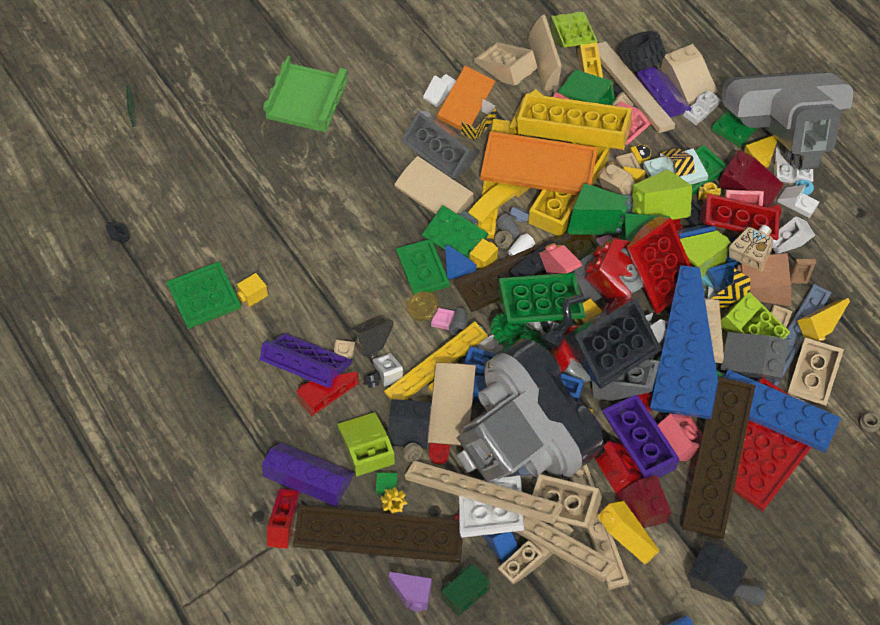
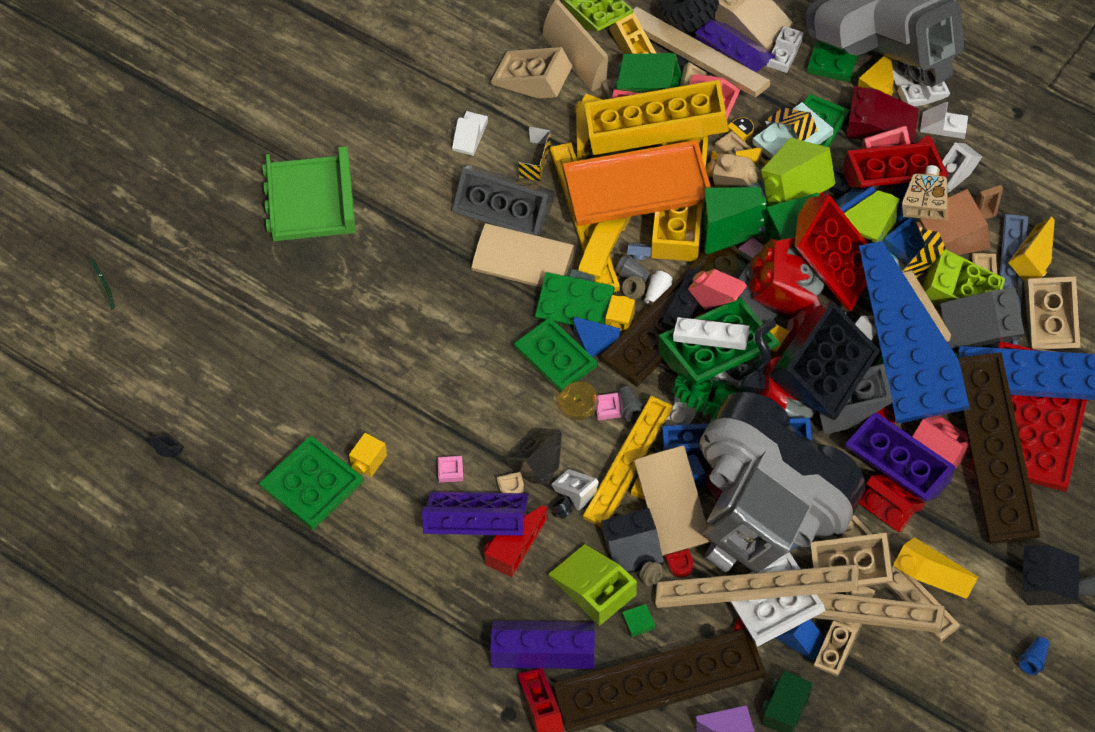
camera: 20 degrees left, 0 degrees up
yellow gear [380,487,407,514] -> none
orange tile [437,66,495,131] -> none
dark red slope [615,476,671,528] -> none
yellow gear [698,183,721,202] -> none
medium azure plate [795,179,814,196] -> none
none -> bright pink tile [438,456,463,483]
none -> white plate [673,317,749,350]

